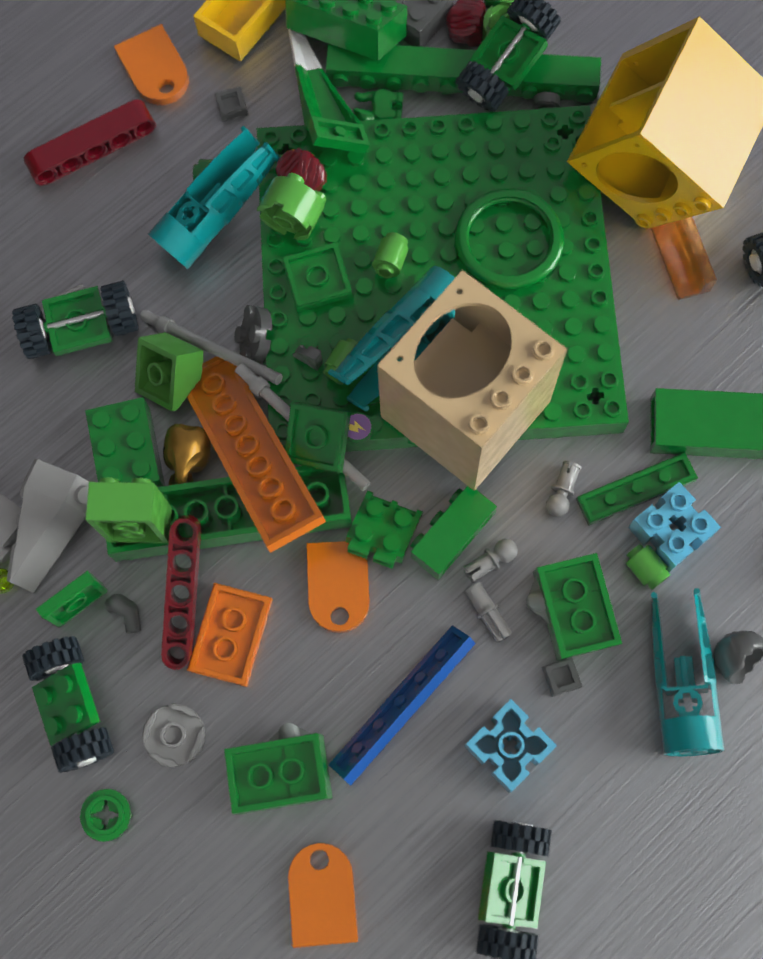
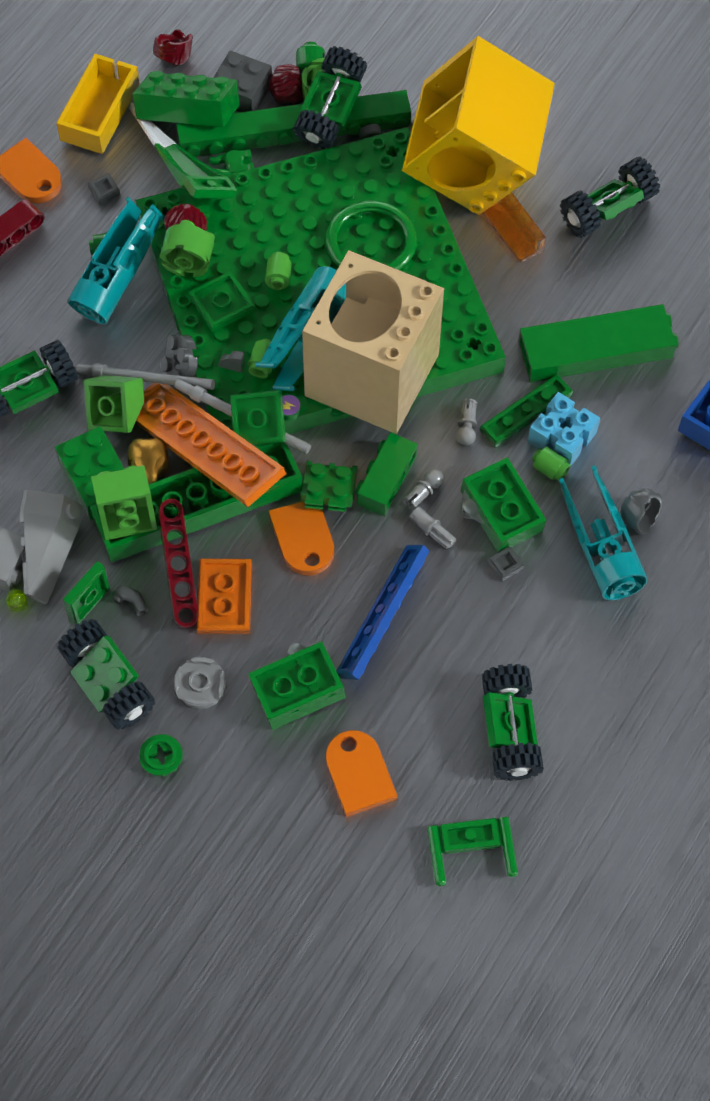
camera: 20 degrees left, 10 degrees down
medium azure brick [464,699,557,793] -> none

